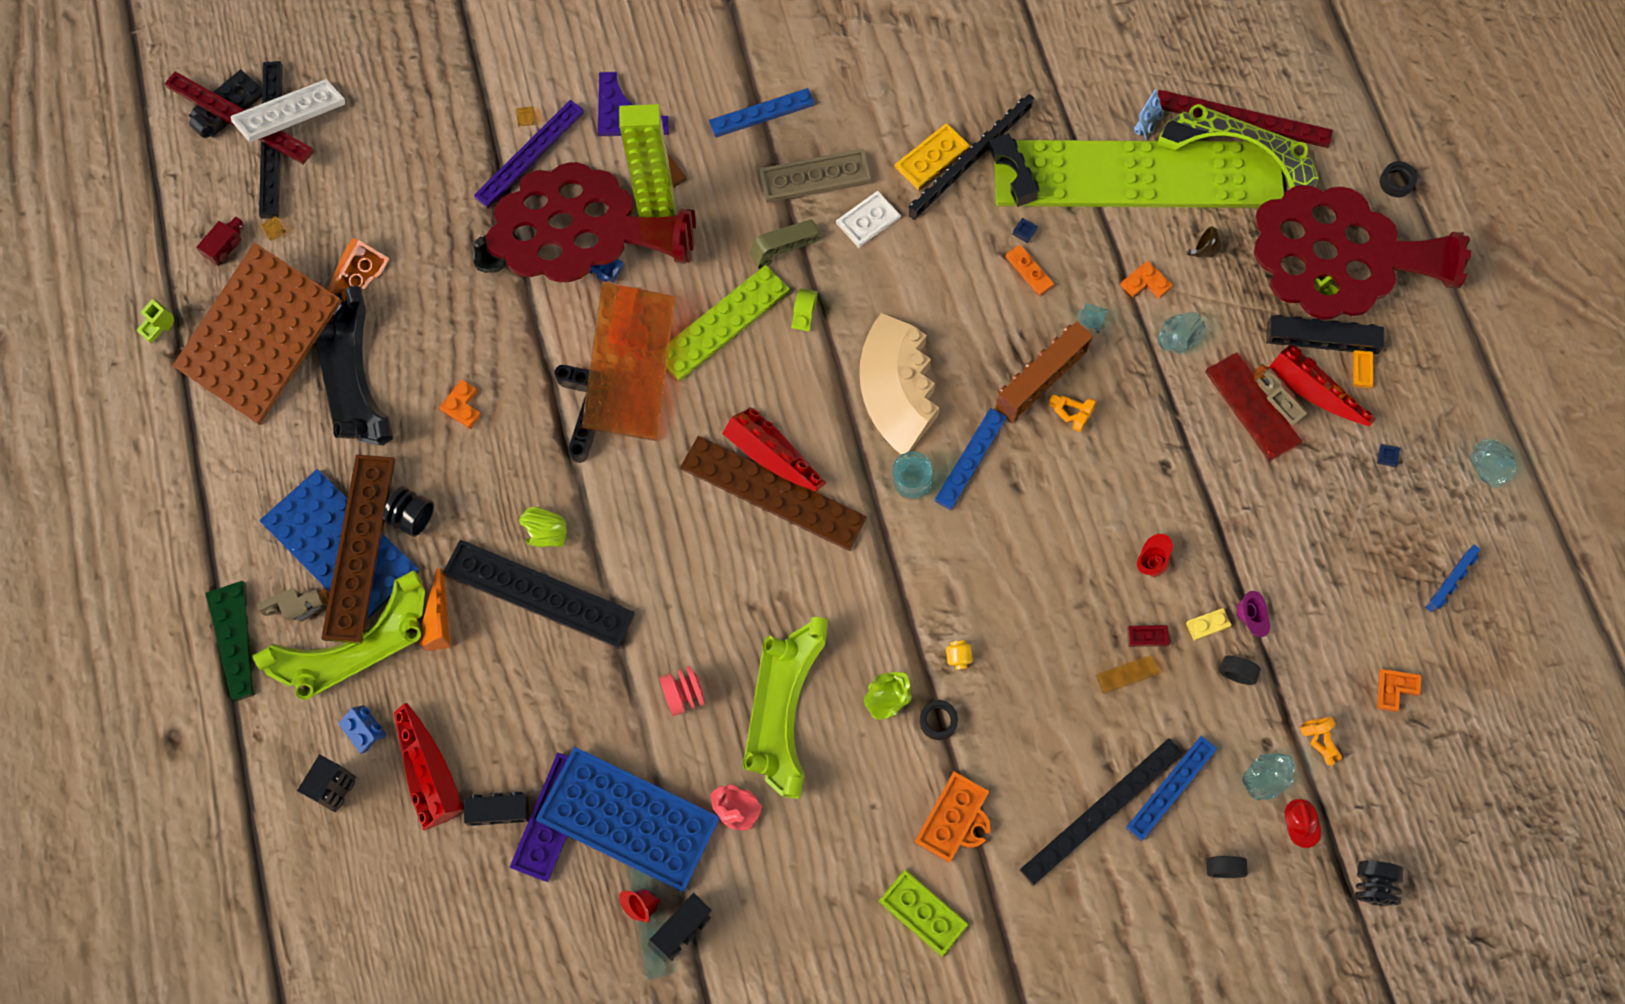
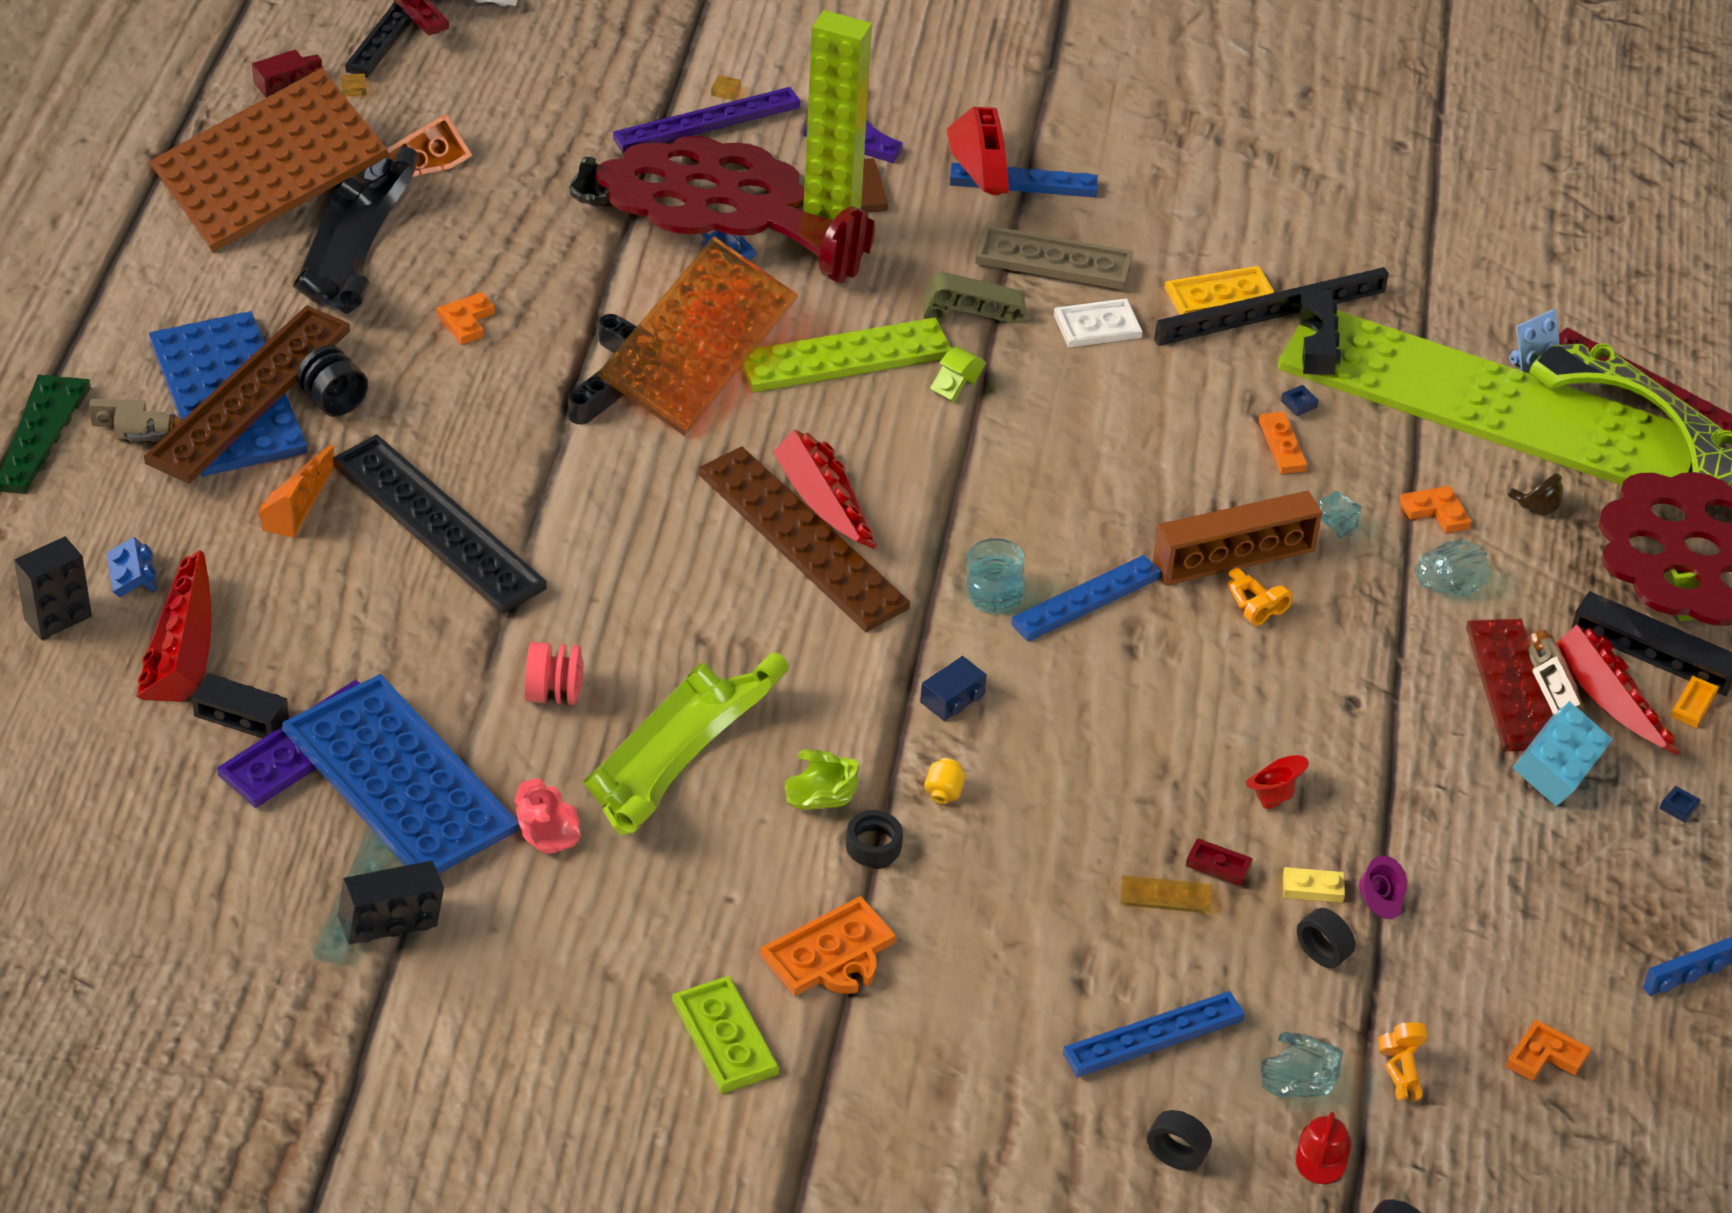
camera: 20 degrees right, 25 degrees down
lime brick [136,299,174,343] -> none
lime panel [253,570,425,700] -> none
lime hair [519,507,567,547] -> none
red piece [619,889,660,923] -> none
tan brick [859,313,939,458] -> none
black plate [1019,738,1183,886] -> none
none -> dark blue brick [920,656,987,721]
none -> red wedge [946,107,1009,195]
none -> medium azure brick [1512,701,1613,806]

